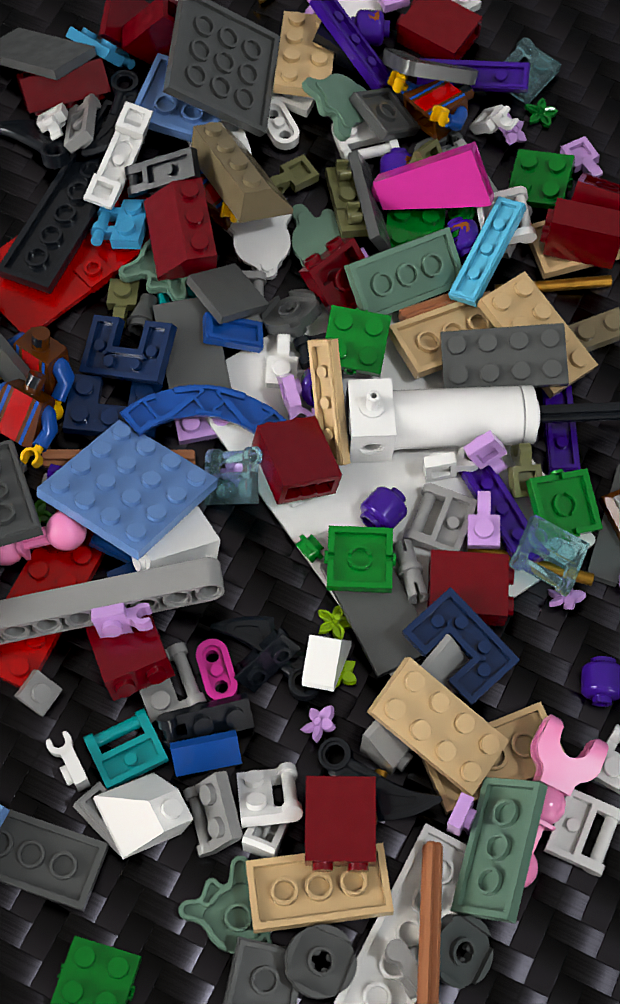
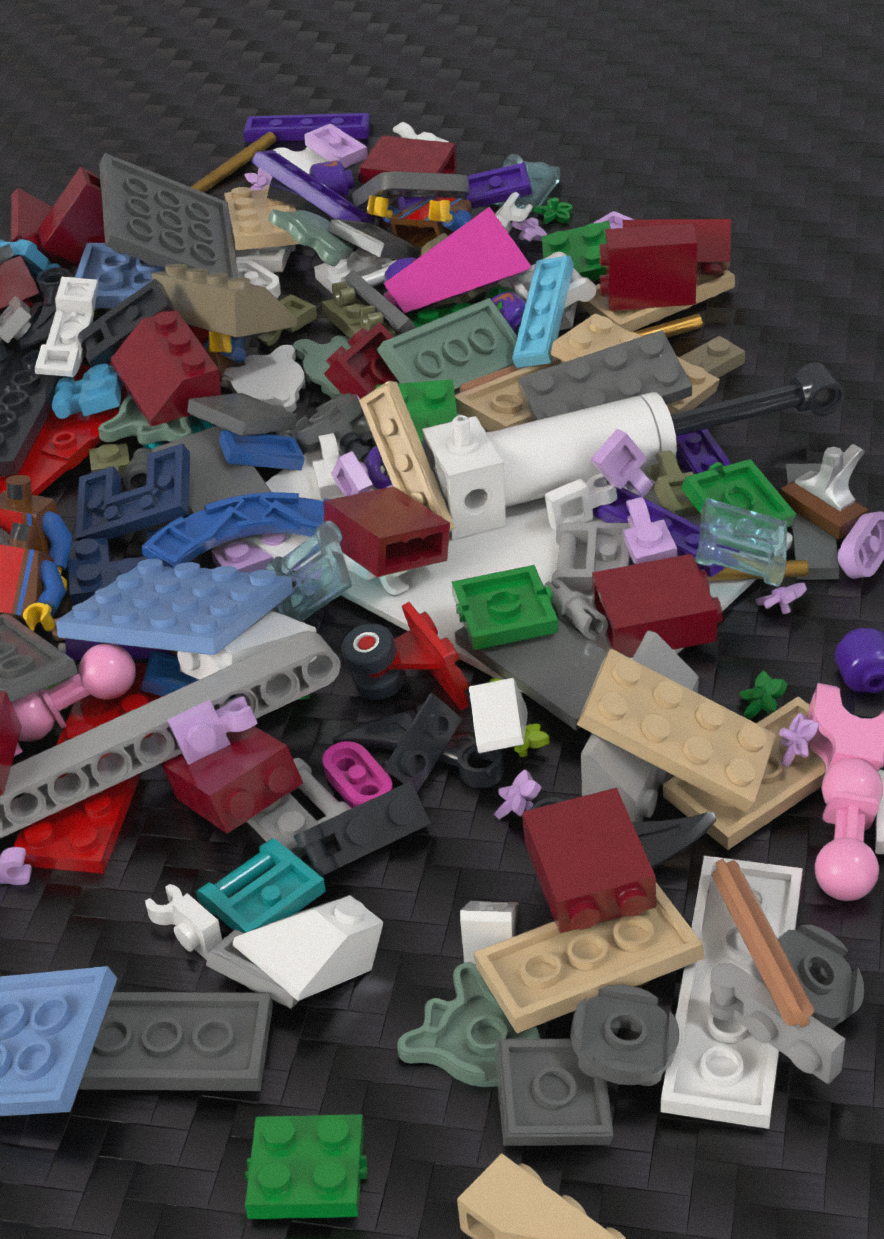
camera: 10 degrees left, 25 degrees down
light grey plate [14,669,63,716] -> none
blue tile [170,730,242,777] -> none
light grey plate [183,771,243,857] -> none
white plate [236,762,303,828] -> none
green plate [295,534,324,563] -> none
dark purple head [360,486,407,529] -> none
dark blue plate [402,587,520,707] -> none
lavender plate [447,792,477,836] -> none
sand green plate [450,777,548,924] -> none
none -> plate [342,602,469,711]
none -> green plant [739,670,788,720]
none -> lavender plant [779,713,819,767]

